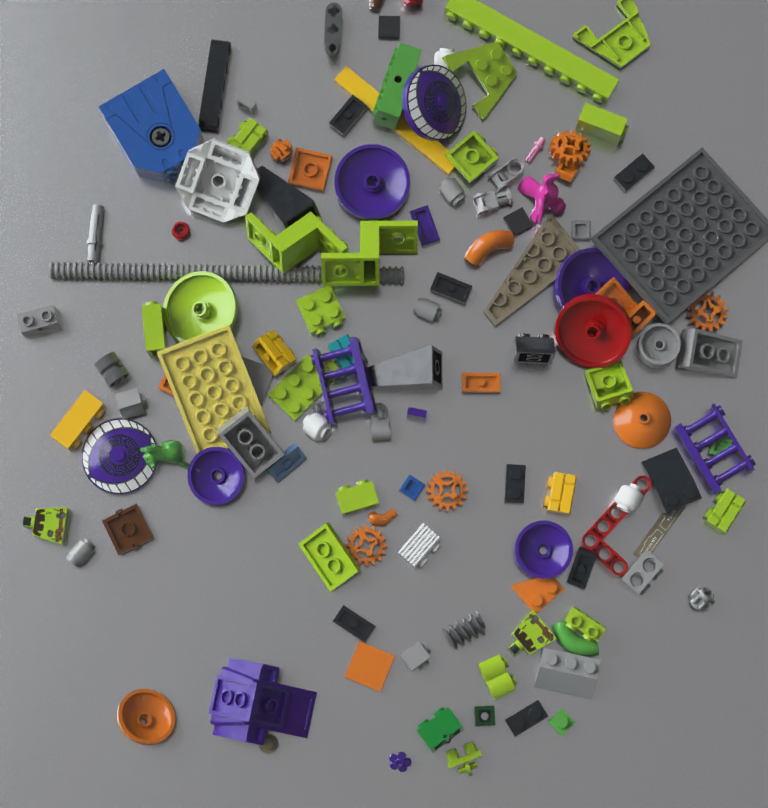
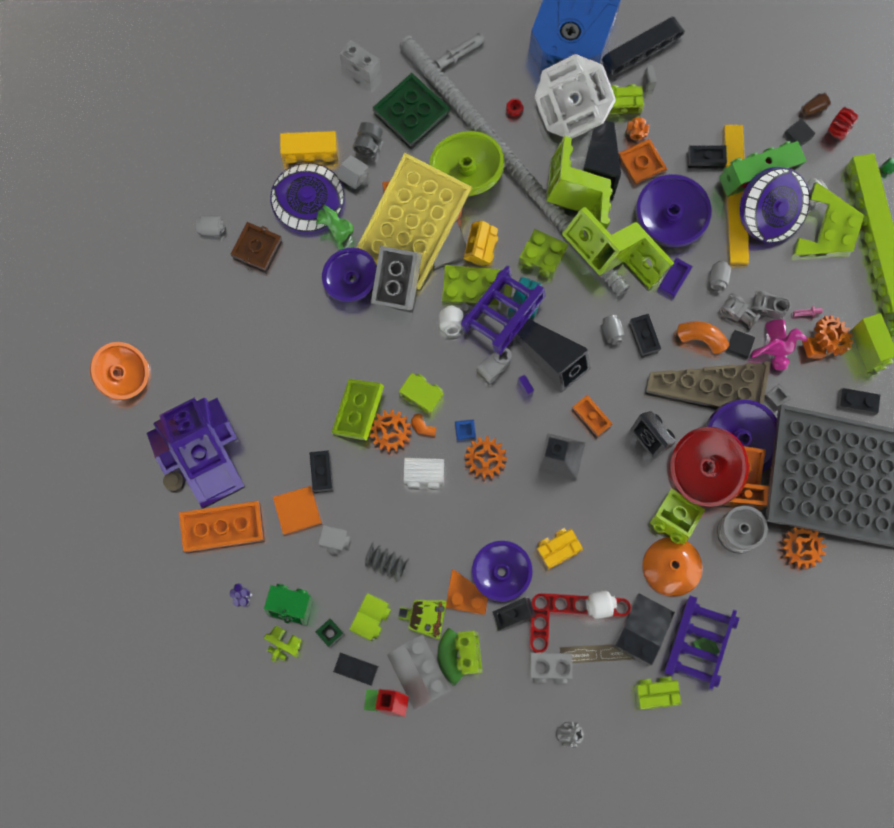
camera: 45 degrees right, 5 degrees down
torso [23,507,70,546] -> none
lime brick [141,301,168,357] -> none
medium blue plate [267,442,307,482] -> none
dark grey beam [324,3,342,57] -> none
lime plate [445,130,499,183] -> none
black plate [504,464,526,504] -> none
light grey slope [677,328,743,378] -> none
none -> orange plate [179,501,264,553]
none -> dark green plate [372,73,450,146]
none -> red brick [375,689,409,717]
none -> black slope [539,433,585,480]

